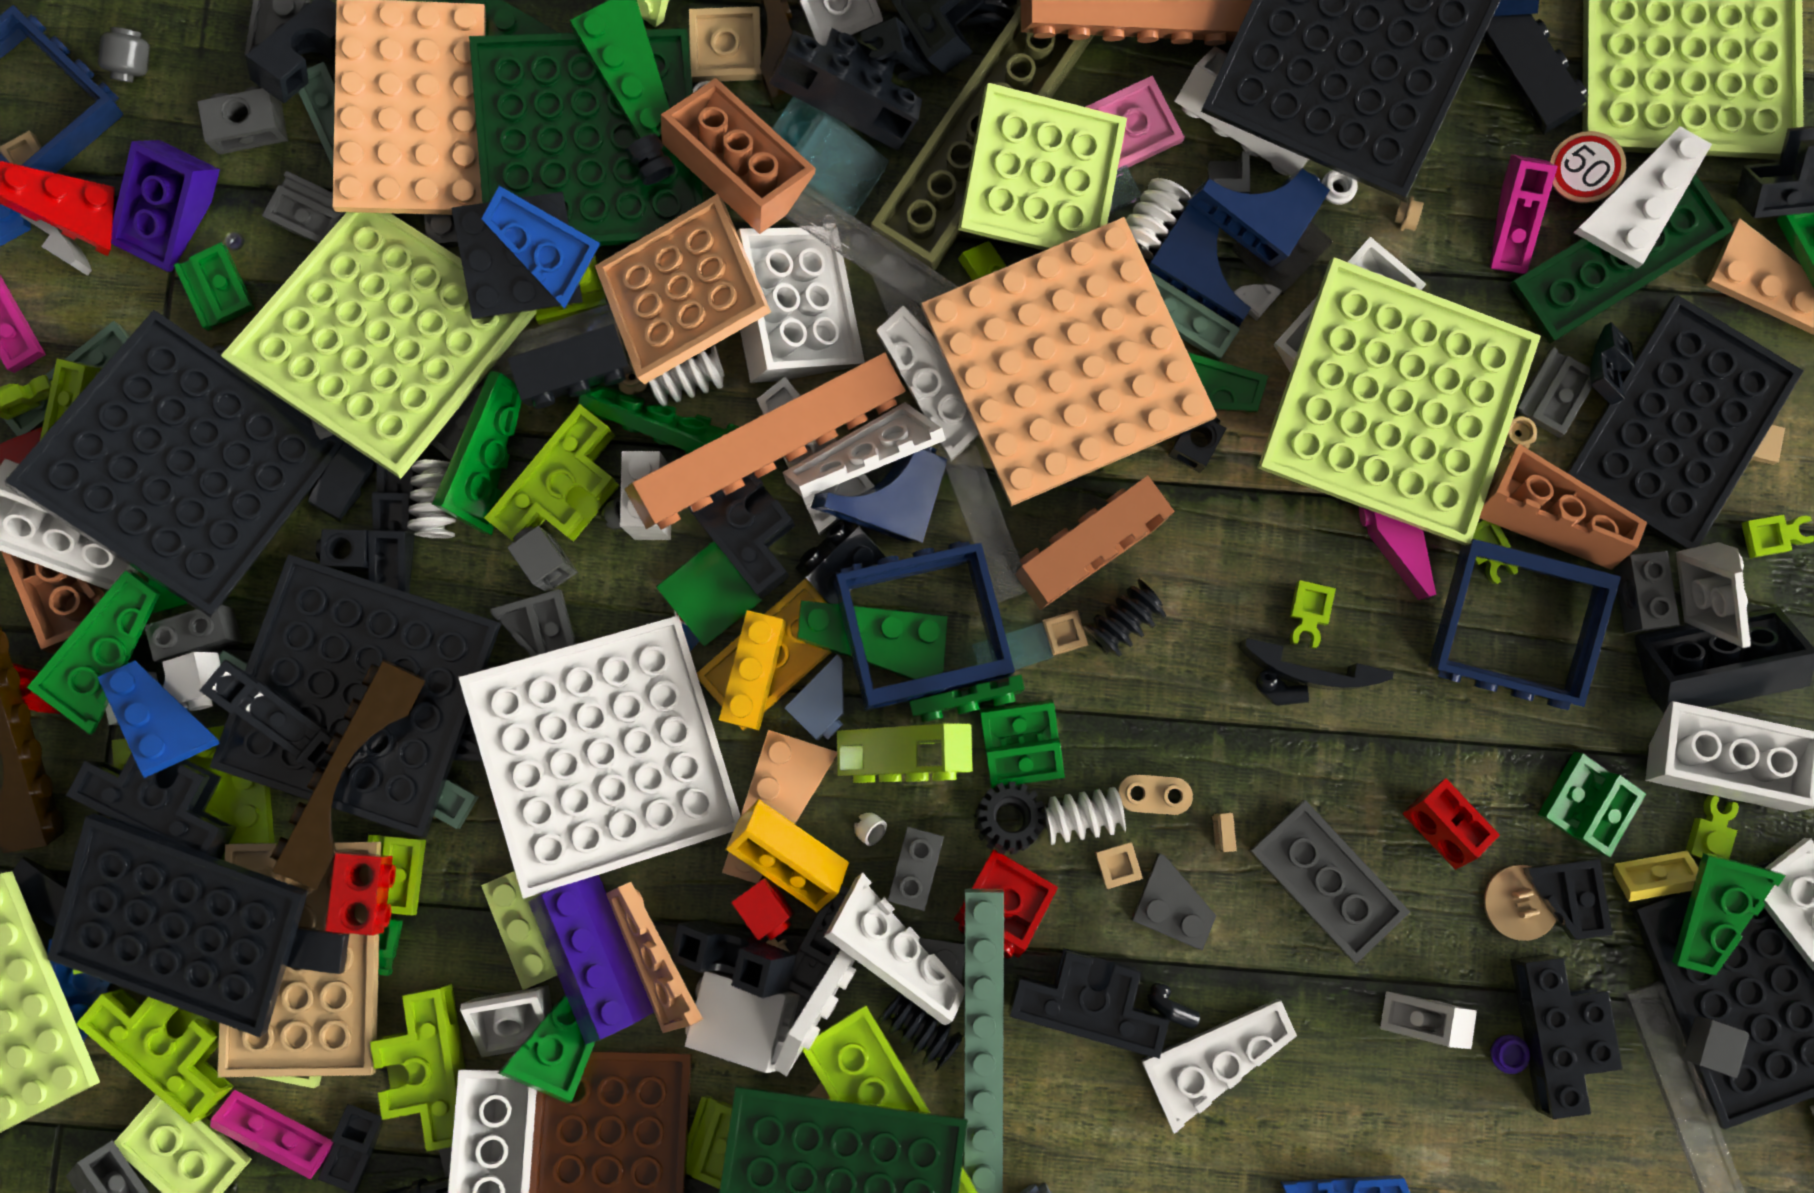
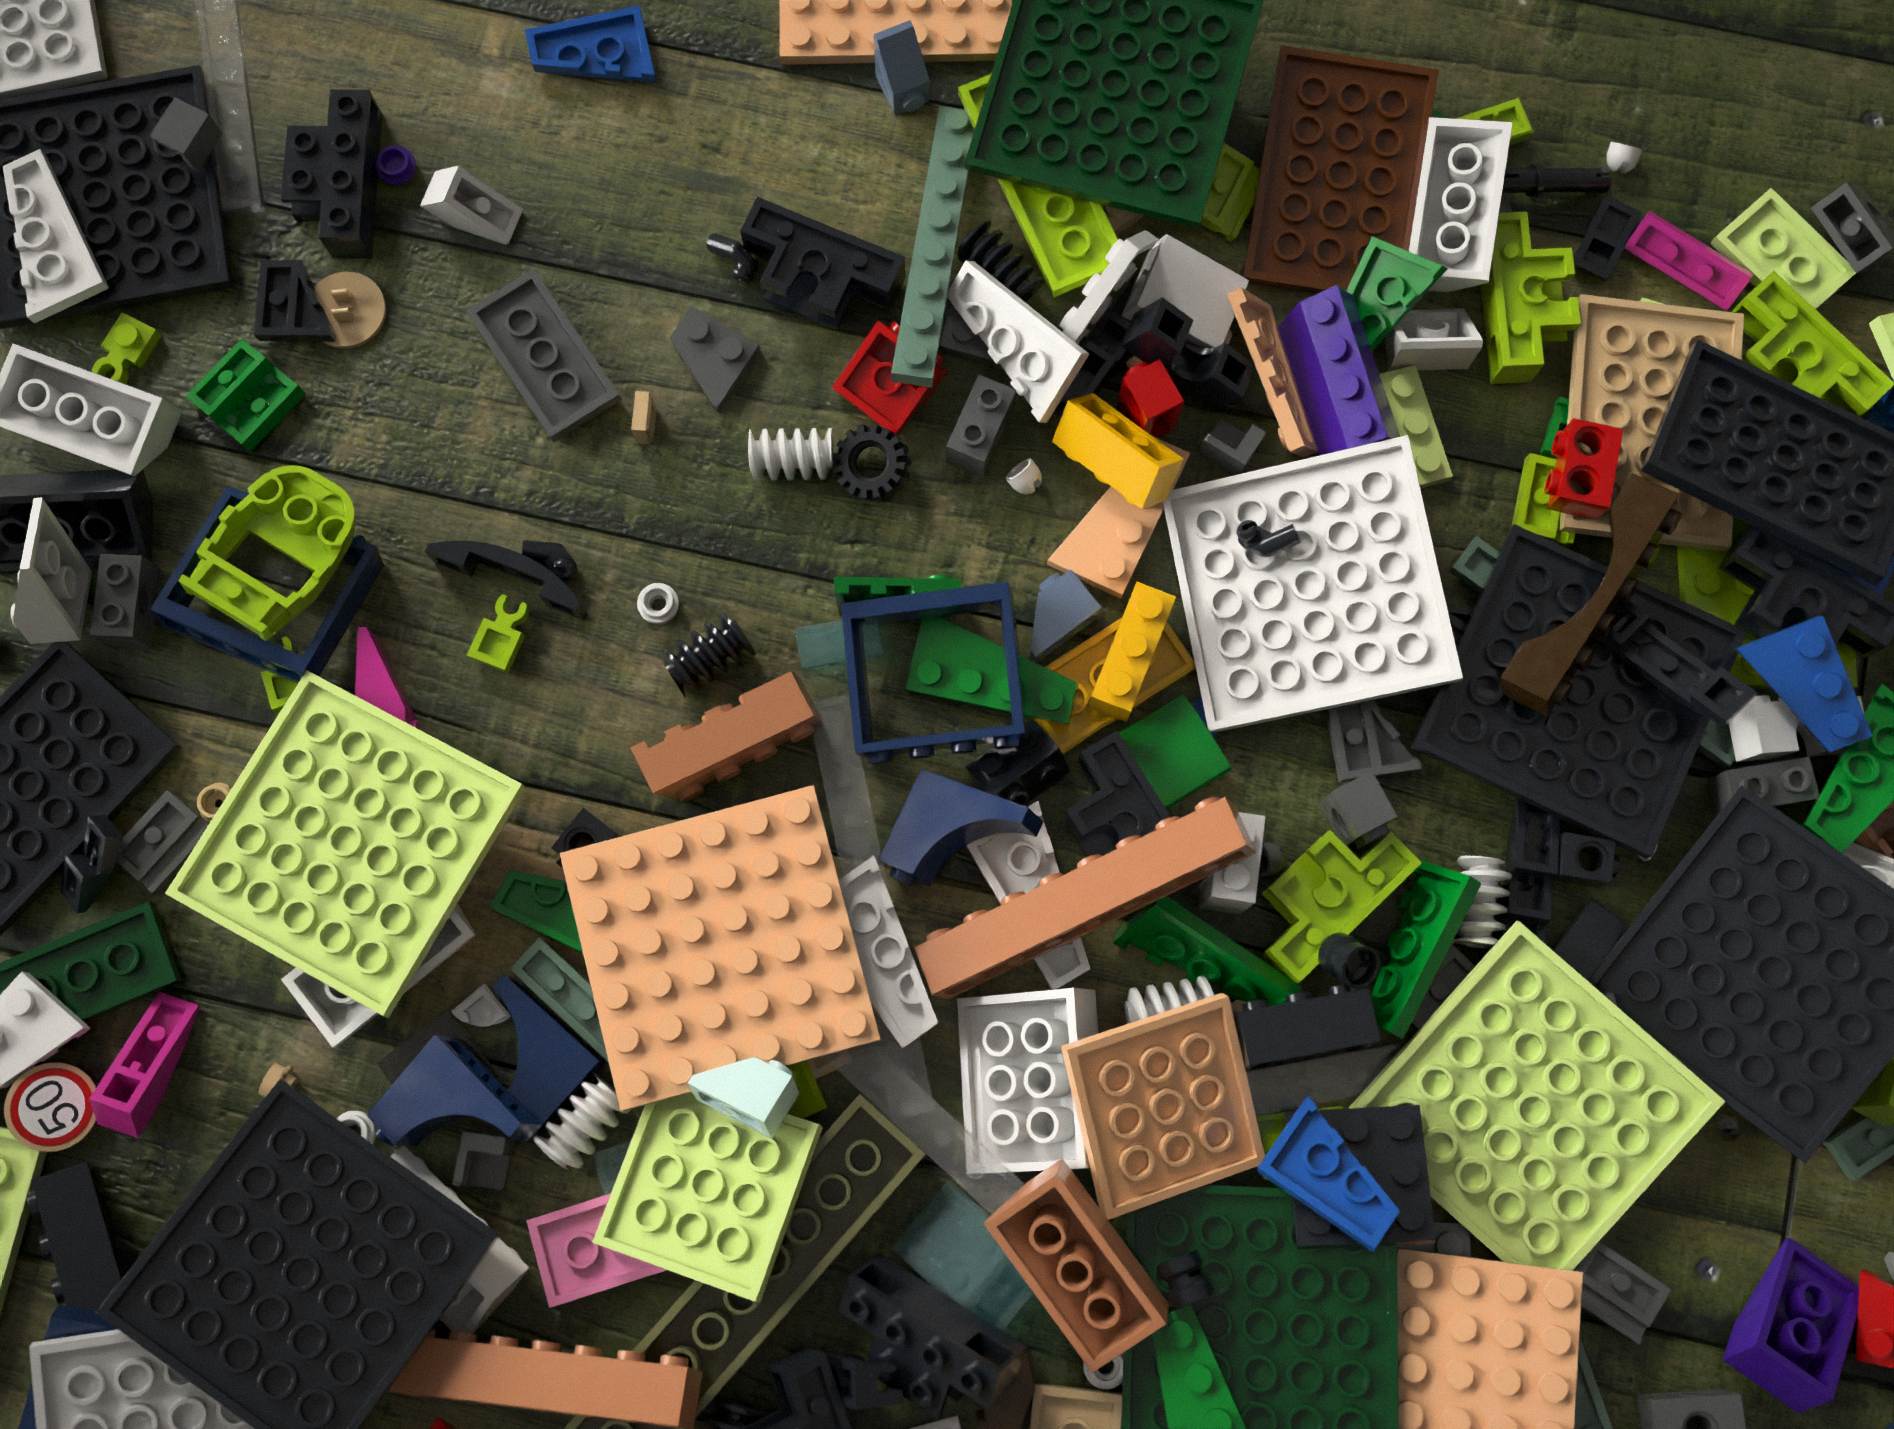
camera: 175 degrees left, 5 degrees down
green plate [174,242,255,331] -> none
black slope [286,926,350,974] -> none
white wing [782,402,946,498] -> none
lime piece [837,724,972,783] -> none
green slope [980,699,1065,788] -> none
tan tile [1041,610,1088,656] -> none
tan plate [1095,842,1143,889] -> none
tan plate [1117,775,1193,815] -> none
white wing [1141,999,1297,1134] -> none
red brick [1402,778,1500,870] -> none
nougat wedge [1480,444,1647,570] -> none
light yellow plate [1613,850,1699,902] -> none
green wing [1672,853,1786,976] -> none
none -> lime slope [178,465,356,641]
none -> white plate [637,583,679,624]
none -> light aqua slope [688,1057,799,1139]
none -> dark grey panel [1198,420,1266,475]
none -> black arm [1236,520,1301,557]
none -> black wheel [1318,932,1380,988]

